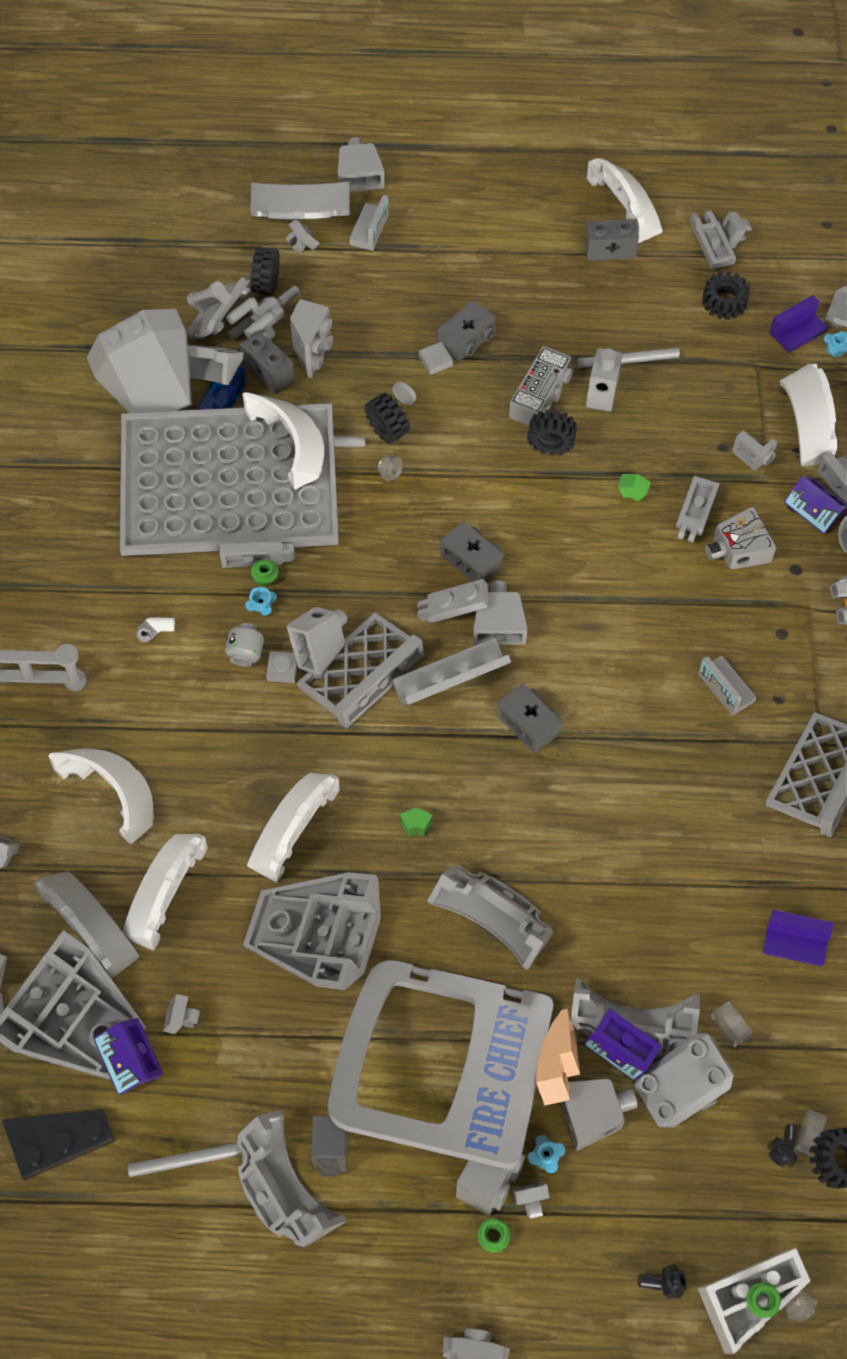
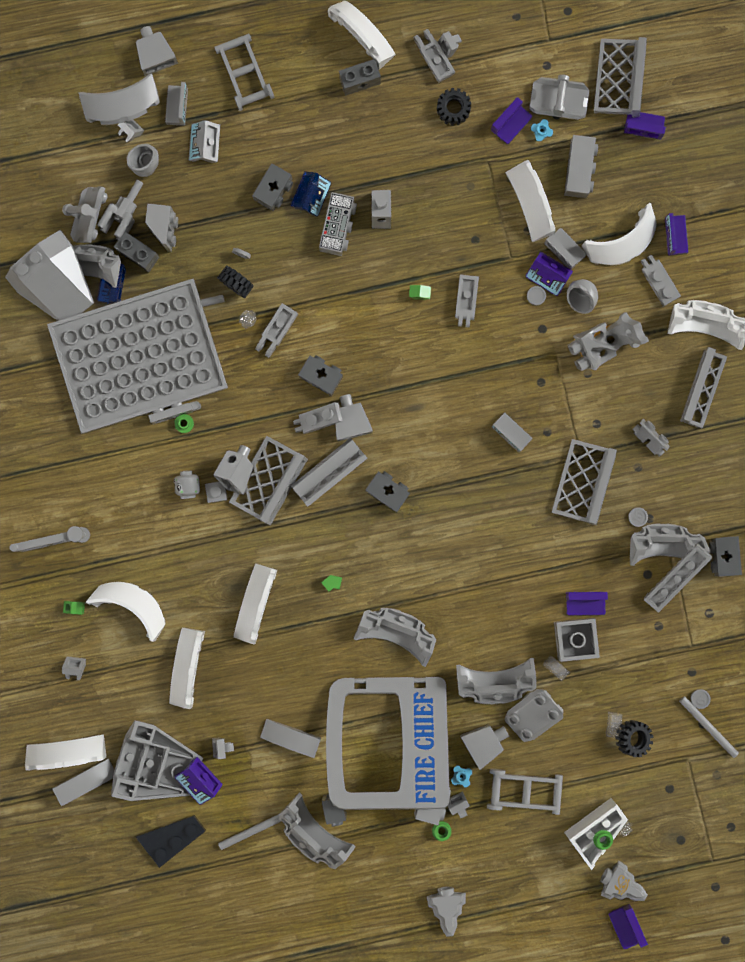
camera: 10 degrees left, 25 degrees up
light grey windscreen [34,871,139,979] -> none
arm [136,617,175,642] -> none
white windscreen [243,392,324,489] -> none
light grey wedge [243,872,381,990] -> none
medium azure plate [245,587,277,615] -> none
black tyre [250,246,280,295] -> none
light grey tile [419,342,453,375] -> none
black tyre [527,409,577,455] -> none
light nougat slope [536,1009,580,1105] -> none
light grey bar [577,347,680,369] -> none
dark purple panel [584,1009,662,1080] -> none
black plate [638,1264,687,1299] -> none
light grey torso [705,507,776,569] -> none
light grey bracket [732,431,777,471] -> none
black plate [767,1124,798,1168] -> none
none -> bright green piece [63,601,85,615]
none -> light grey hat [127,144,159,177]
none -> light grey panel [189,120,220,163]
none -> light grey piece [214,34,275,111]
none -> light grey hinge [255,303,298,358]
none -> light grey slope [260,719,321,758]
none -> clear blue panel [291,171,331,217]
none -> light grey piece [487,769,563,815]
none -> light grey piece [527,286,546,306]
none -> light grey brick [554,618,600,662]

